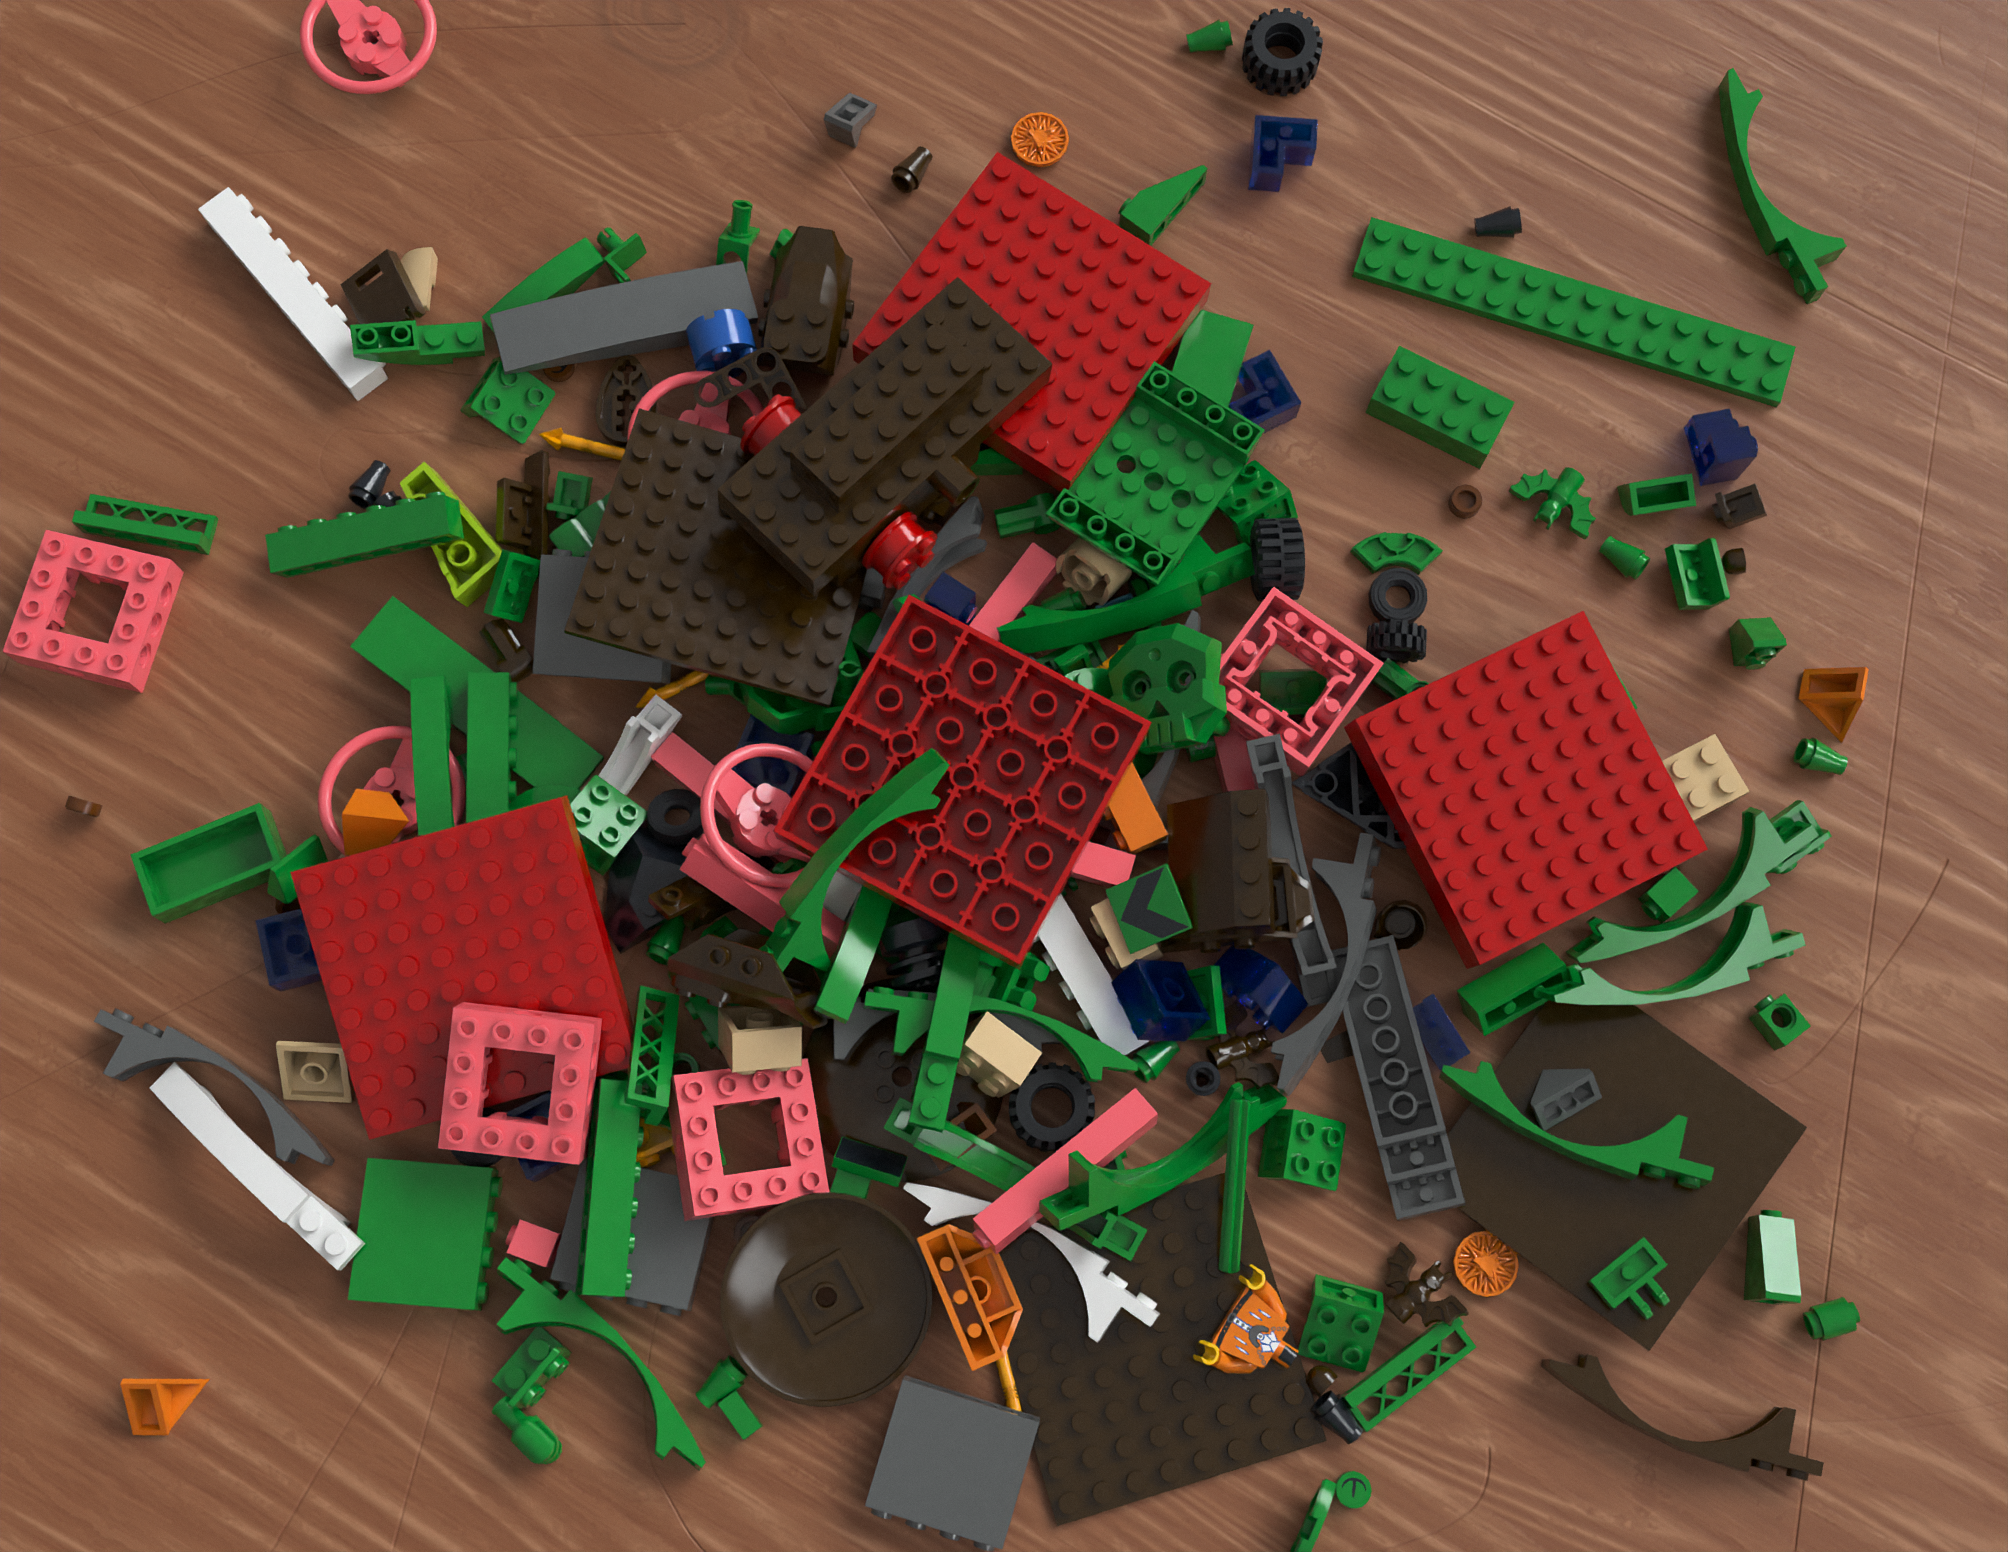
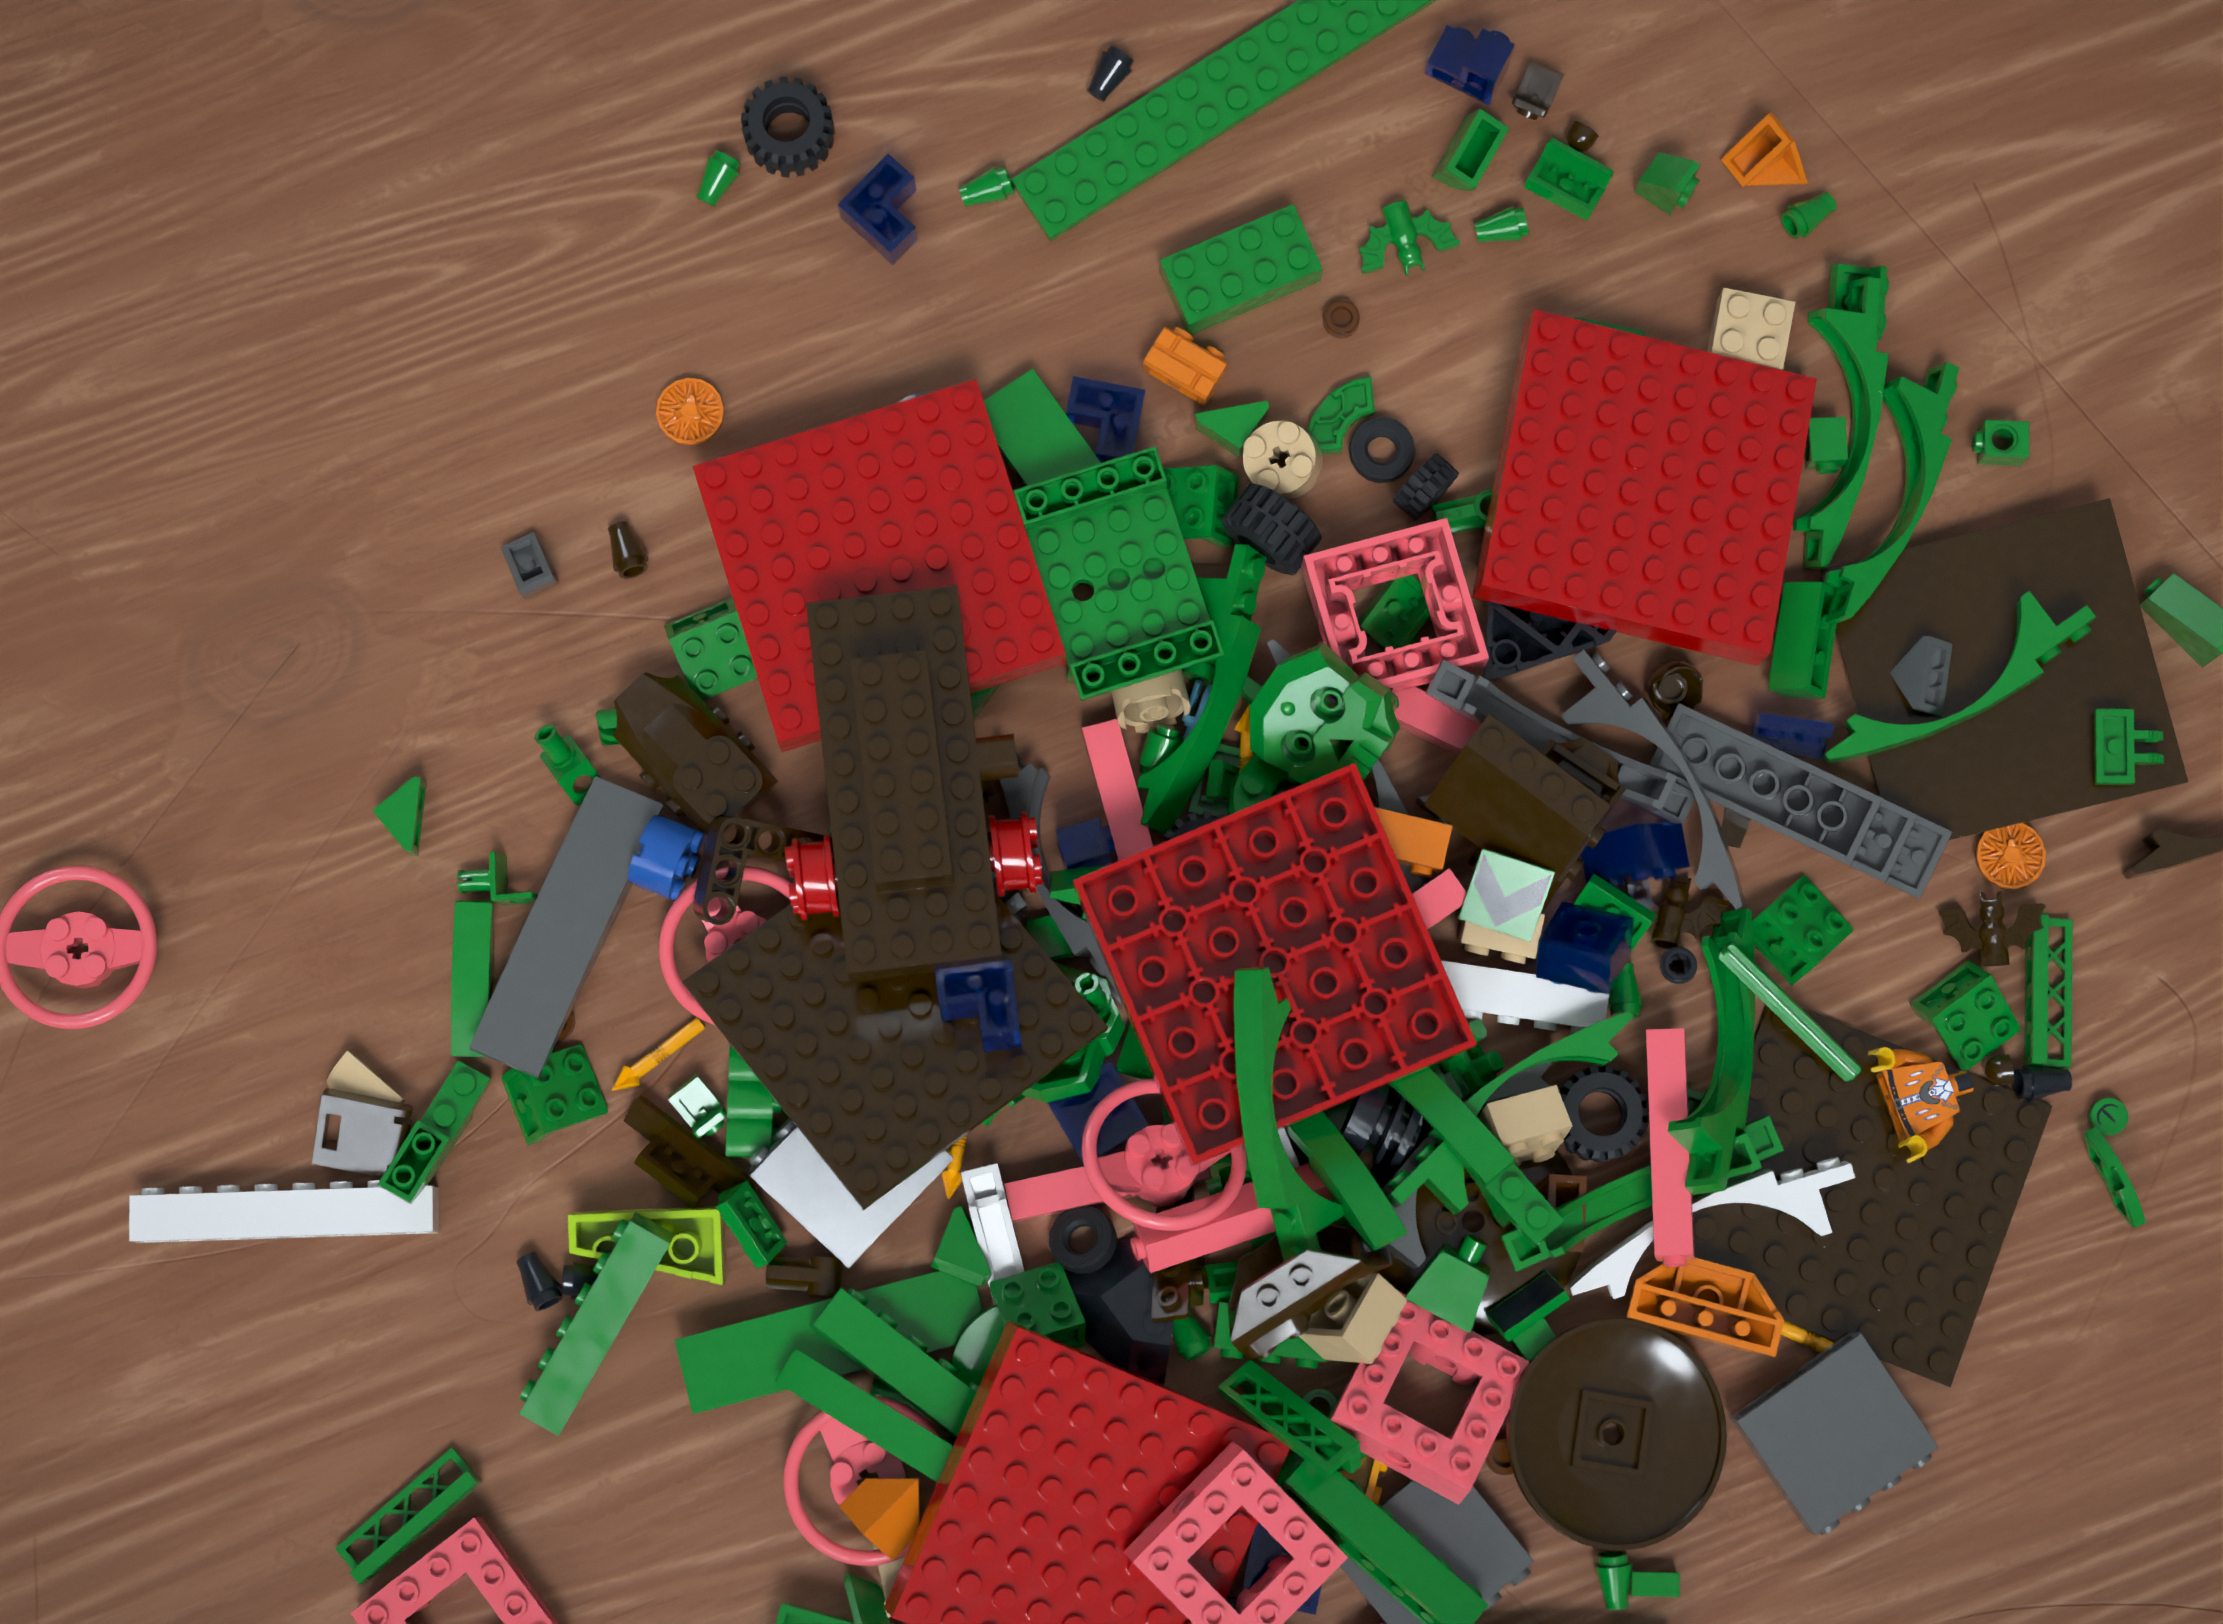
camera: 50 degrees left, 5 degrees up
dark brown piece [595,355,658,448] -> none
green piece [994,493,1061,539] -> none
green slope [1118,165,1208,246] -> none
none -> green slope [372,777,427,856]
none -> green bracket [664,597,758,701]
none -> green slope [931,1206,992,1286]
none -> clear blue brick [935,960,1022,1052]
none -> green cone [959,166,1015,208]
none -> orange brick [1142,327,1228,407]
none -> green slope [1195,400,1269,458]
none -> tan brick [1243,421,1323,499]
none -> green torso [1405,1234,1491,1333]

